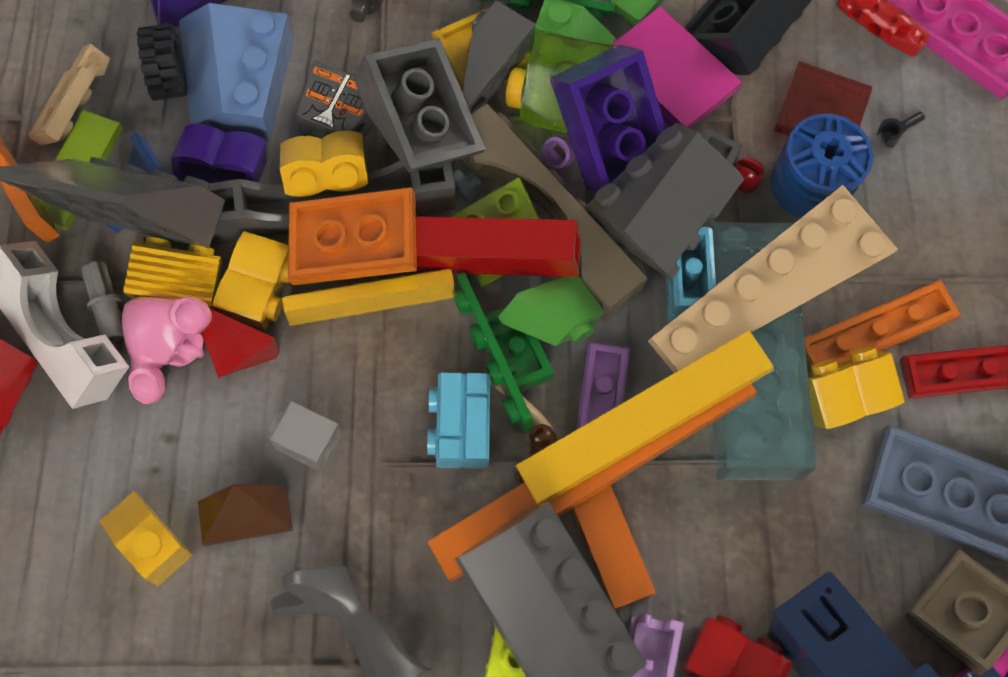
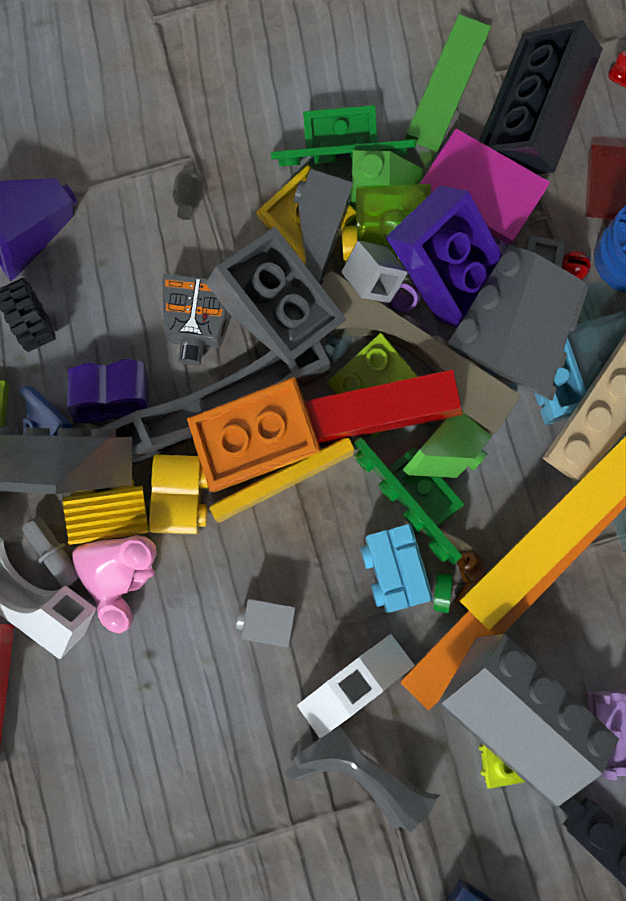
camera: 10 degrees left, 10 degrees up
yellow slope [99,491,193,587] -> none
medium blue wedge [179,3,294,141] -> none
reddish brown slope [198,484,293,546] -> none
red slope [201,308,280,378] -> none
yellow brick [280,131,368,197] -> none
orange tile [572,485,656,610] -> none
medium lavender tile [576,342,630,430] -> none
none -> white slope [297,634,415,738]
none -> light grey brick [341,240,408,303]
none -> green tile [433,573,452,613]

